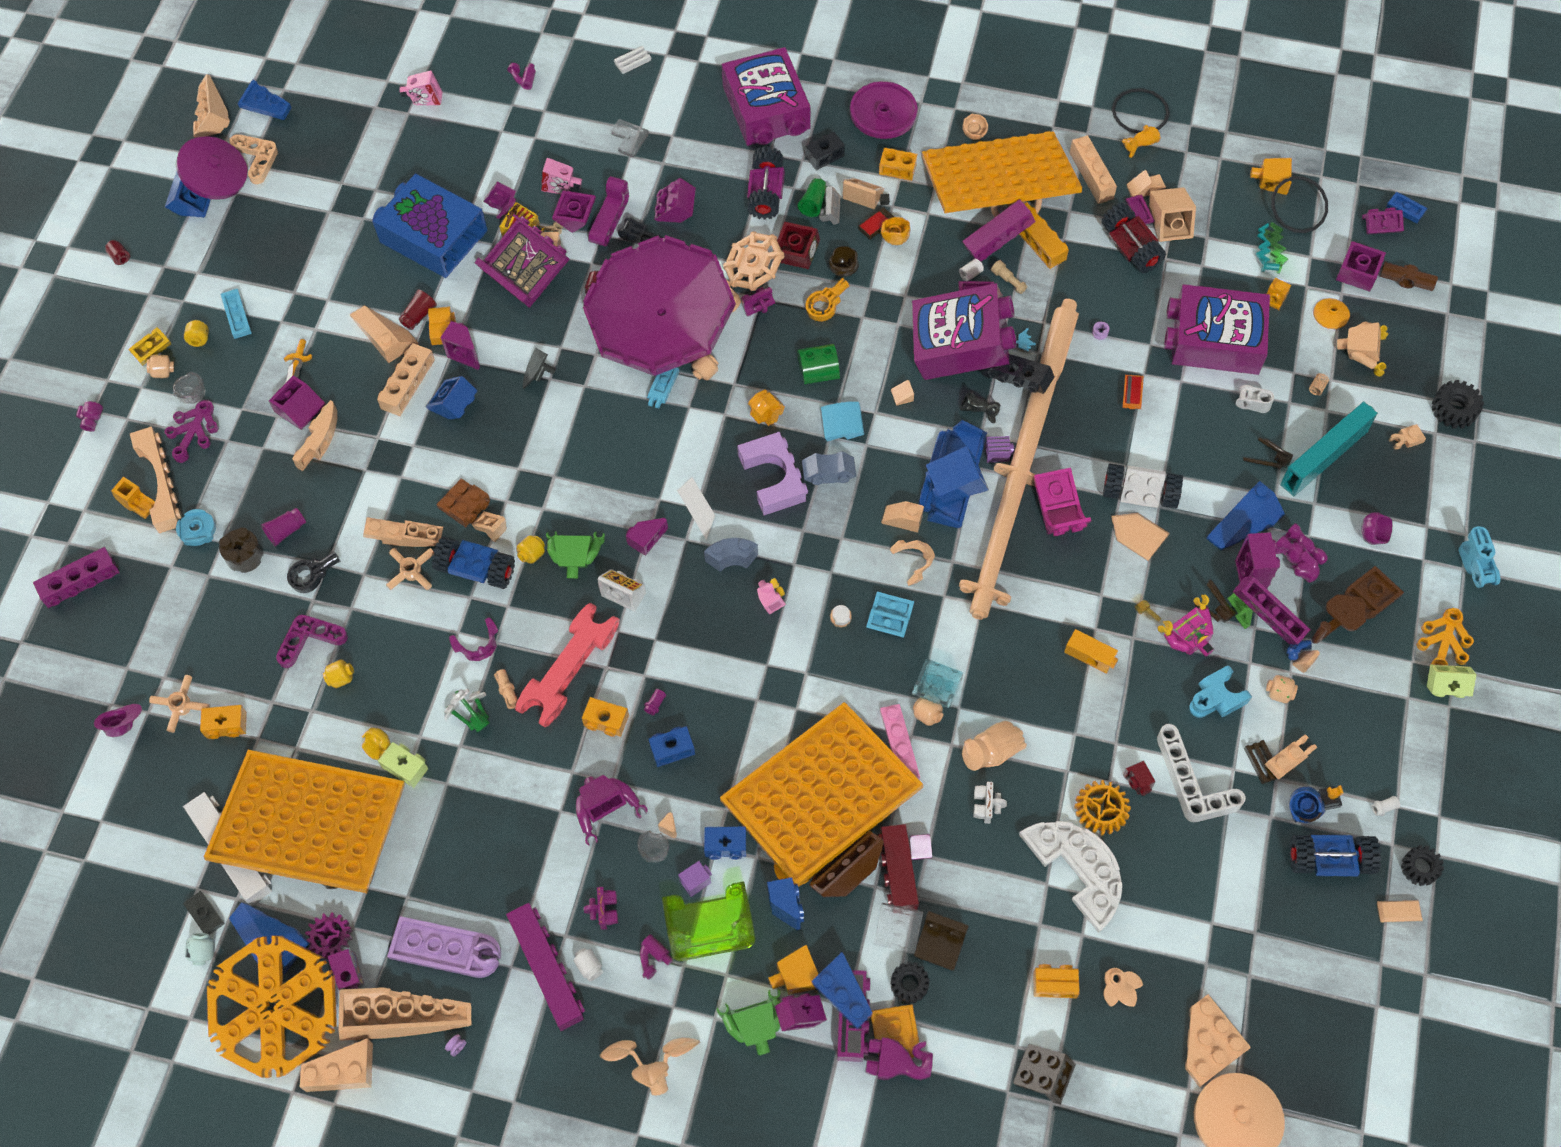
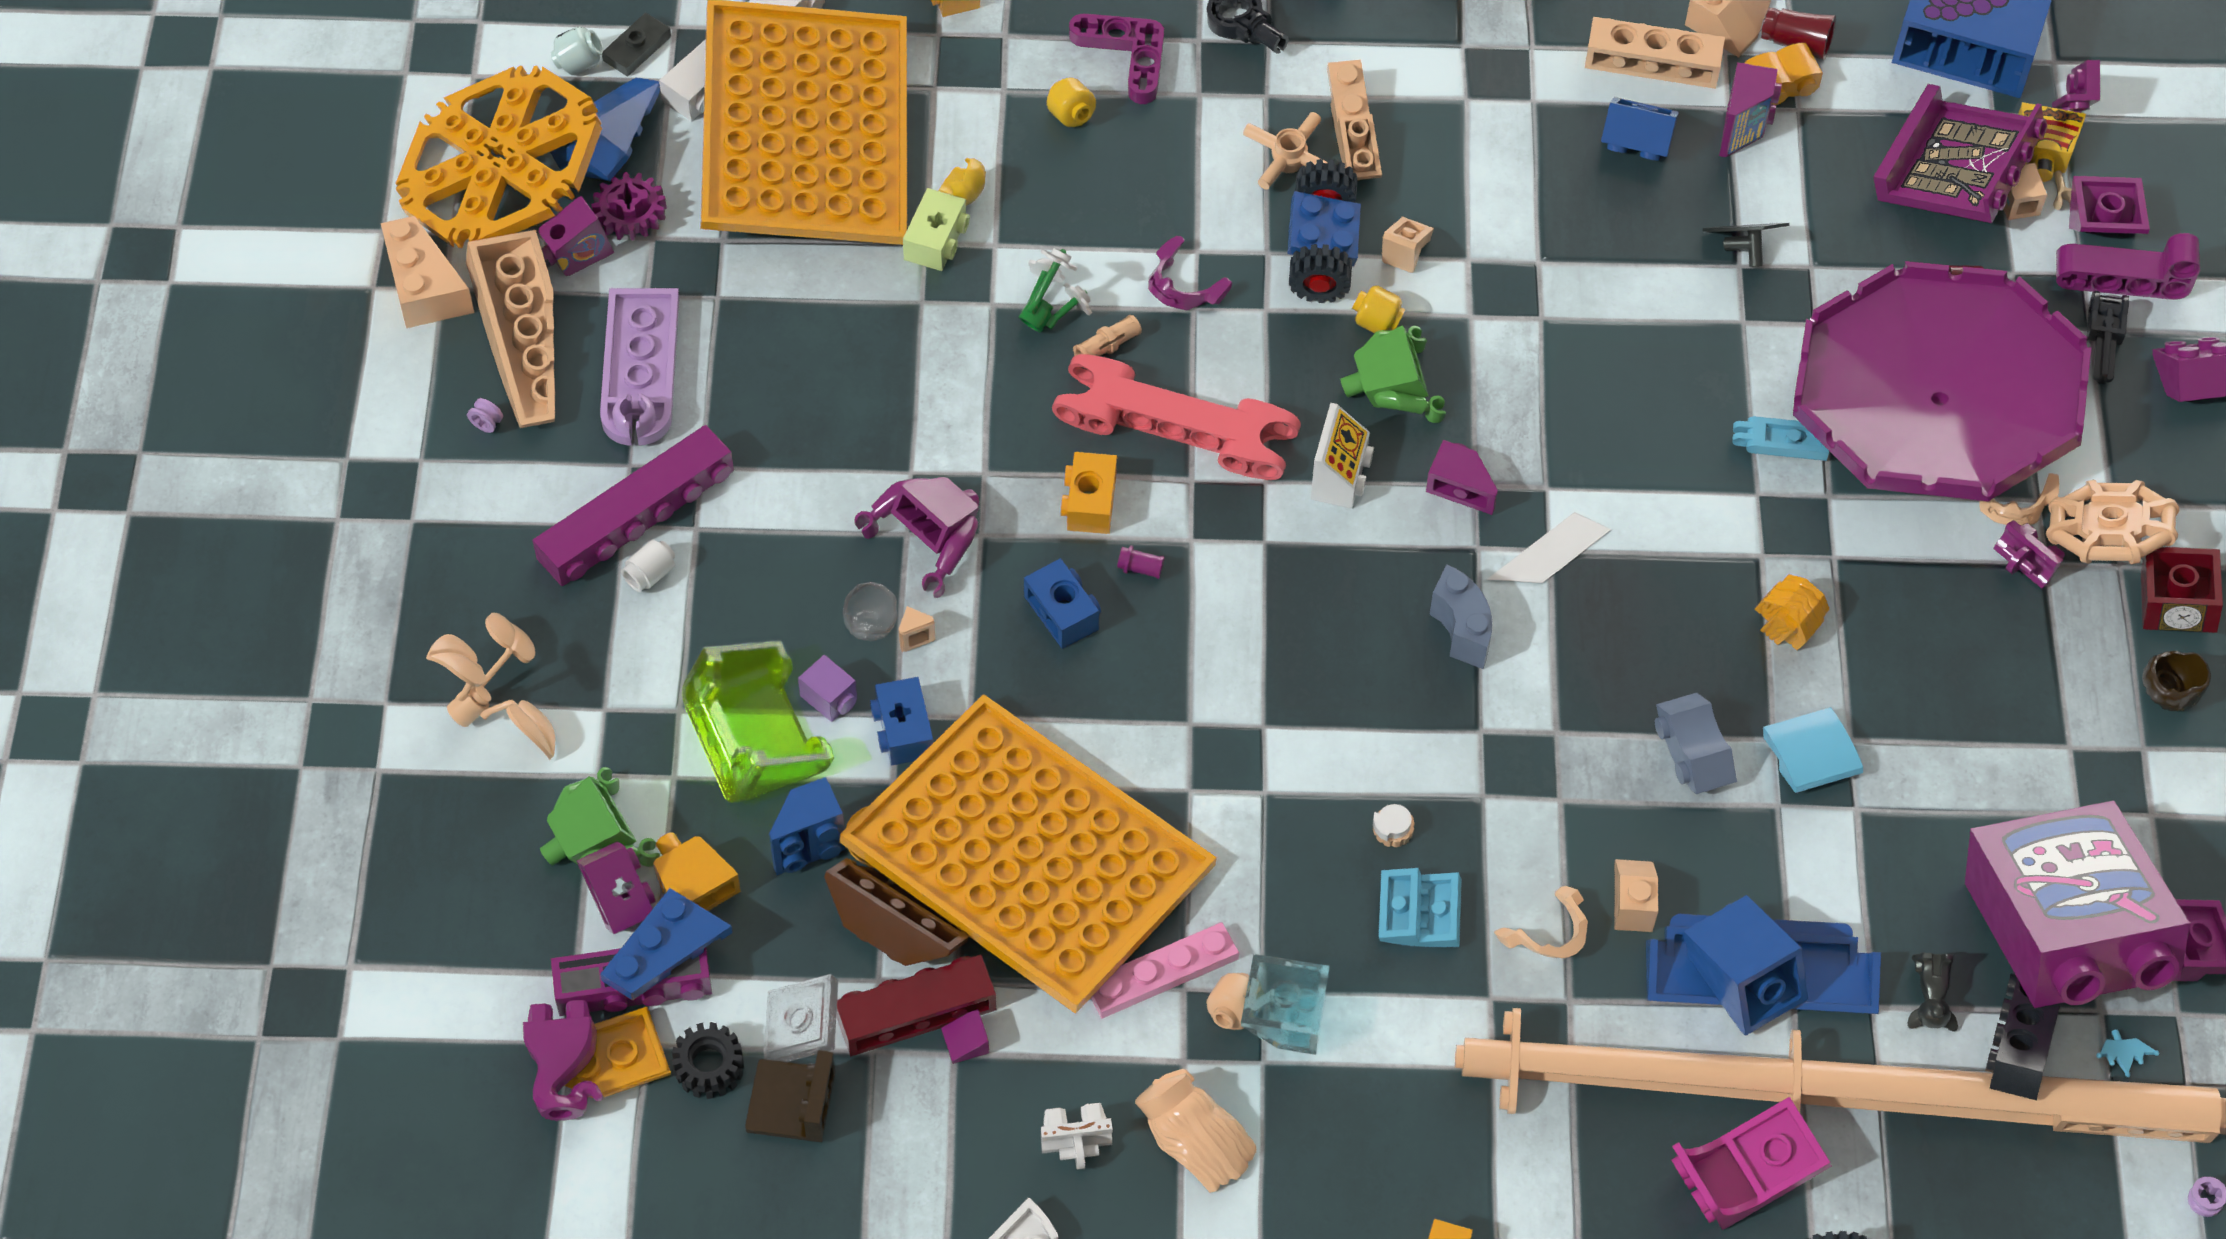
camera: 75 degrees right, 5 degrees down
dark orange plate [436,478,490,528] -> none
bright pink torso [541,158,582,194] -> none
magenta hips [584,887,618,930] -> none
magenta plant [640,934,673,980] -> none
light nougat head [692,354,719,381] -> none
lavender arch [738,432,808,515] -> none
bright pink piece [757,578,786,615] -> none
green brick [797,344,840,384] -> none
light orange pin [805,278,850,321] -> none
light nougat slope [891,380,914,406] -> none
medium lavender brick [985,436,1014,463] -> none

